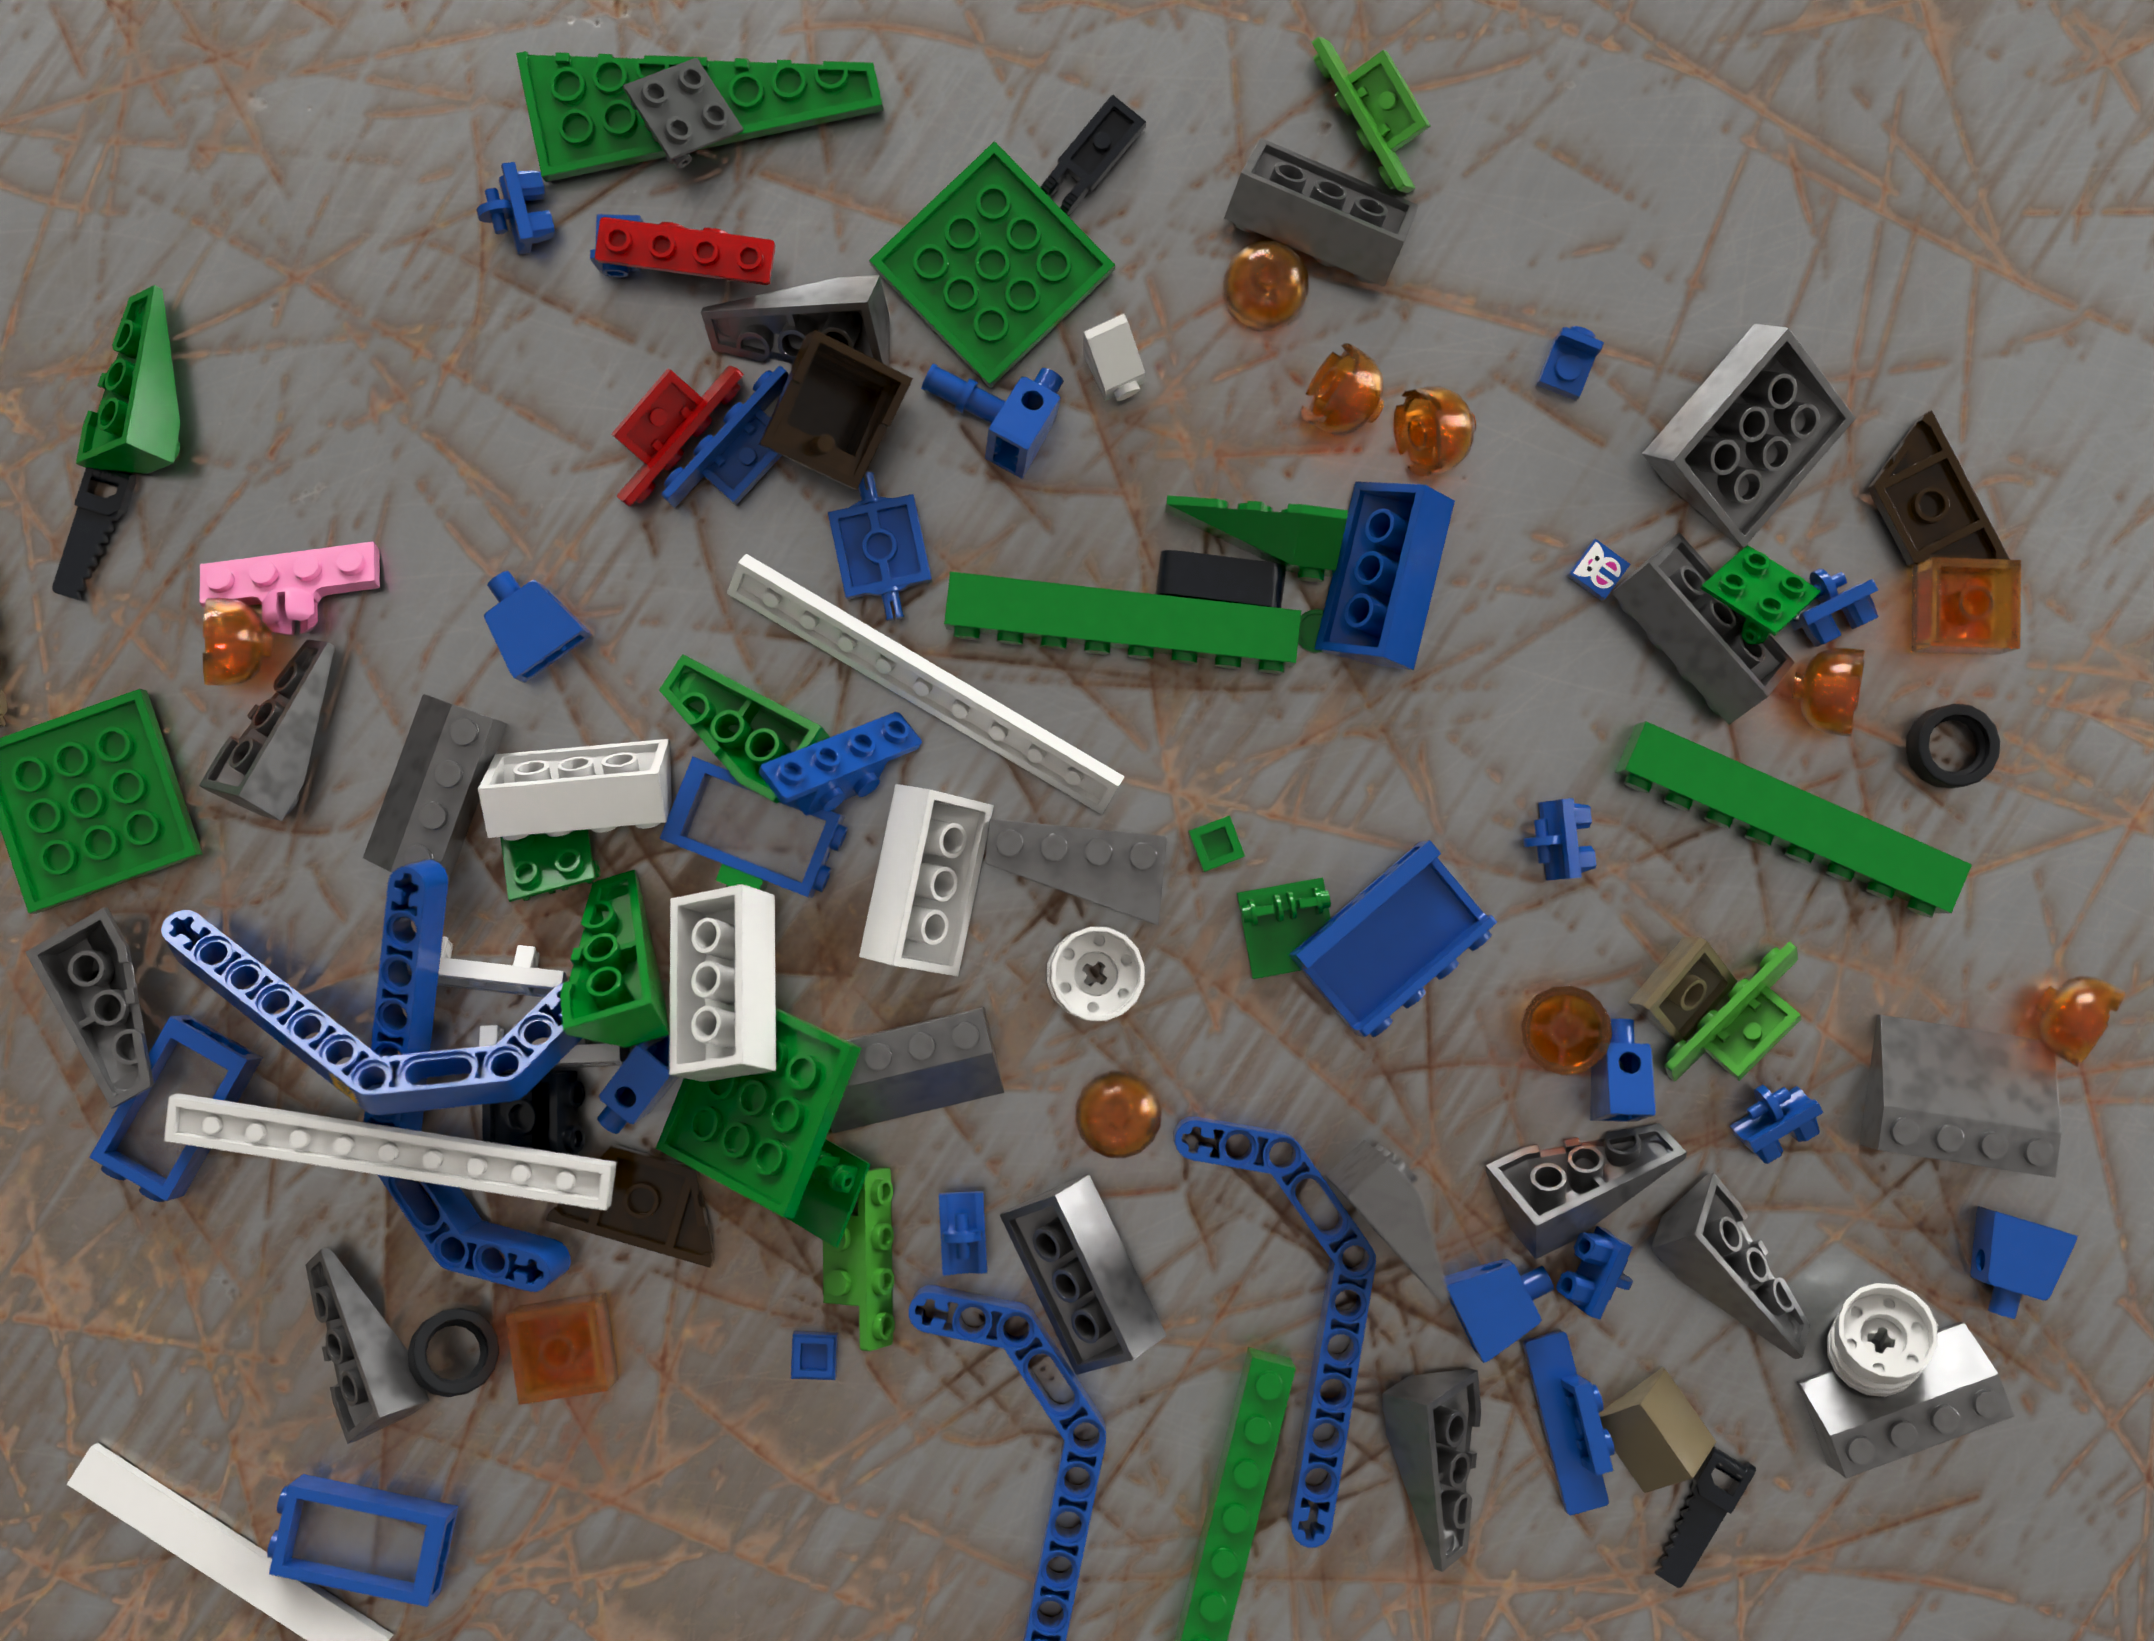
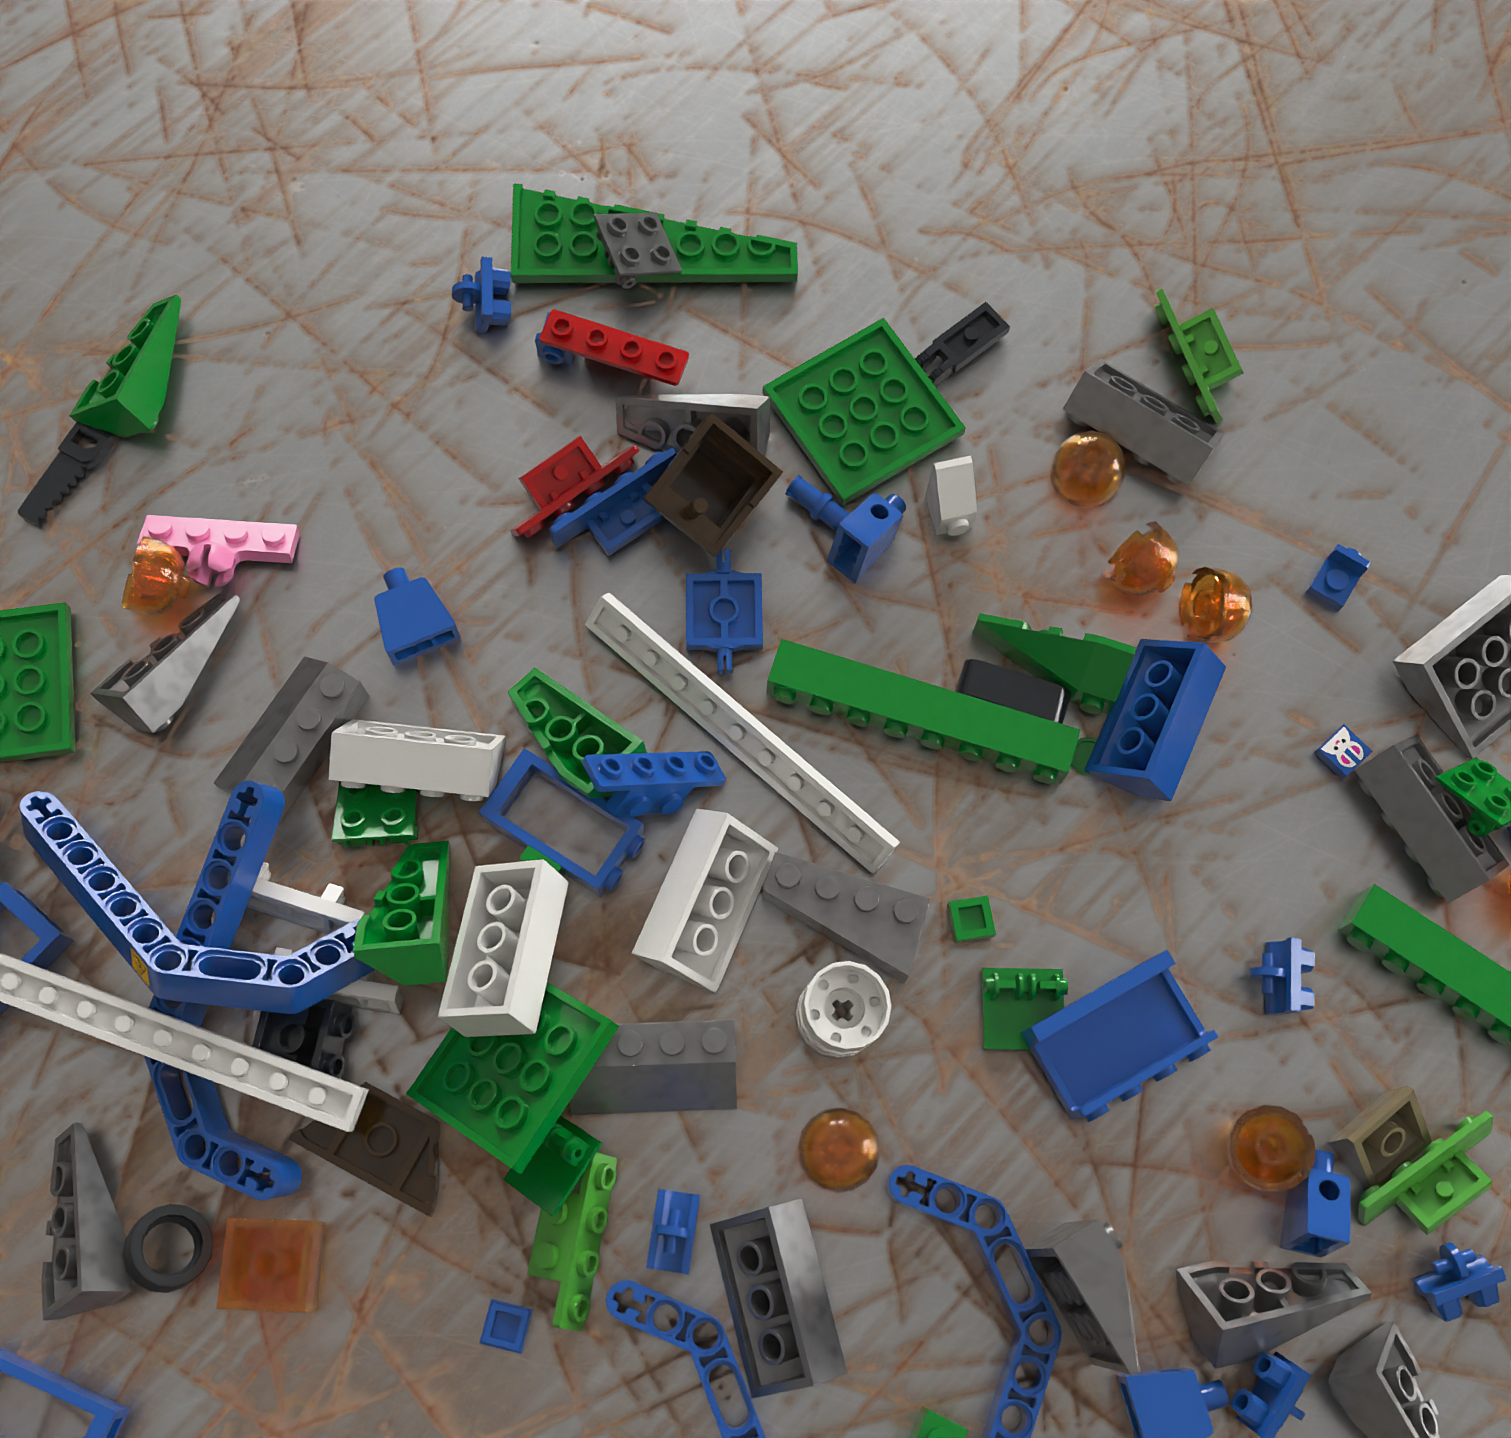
camera: 10 degrees right, 15 degrees down
blue torso [597,1035,679,1134] -> none

